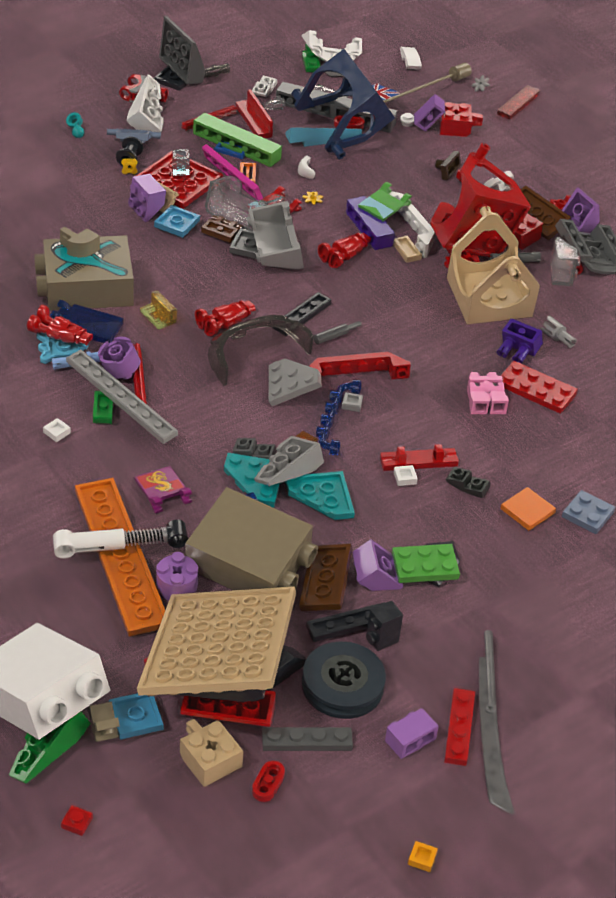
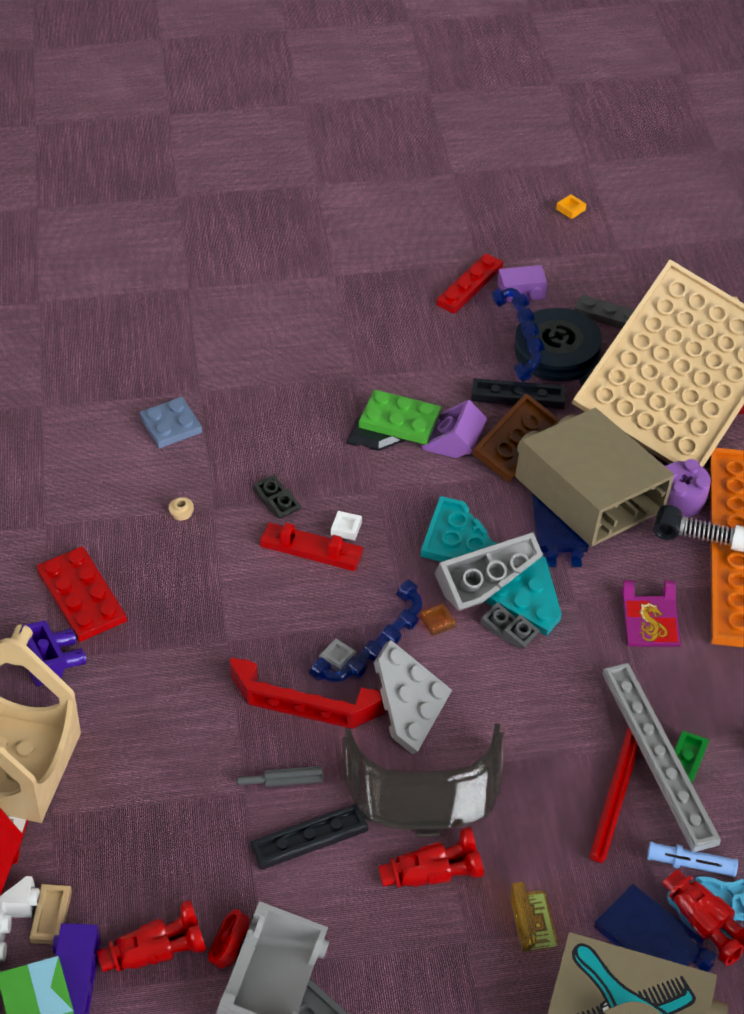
camera: 150 degrees left, 5 degrees up
medium lavender brick [98,337,141,379] -> none
black brick [366,600,403,651] -> none
bright pink hips [467,372,509,414] -> none
flat silver piece [479,630,515,814] -> none
orange tile [500,487,556,531] -> none
none -> tan plate [169,497,194,521]
none -> red plate [208,909,249,969]
none -> clear blue bar [491,287,545,382]

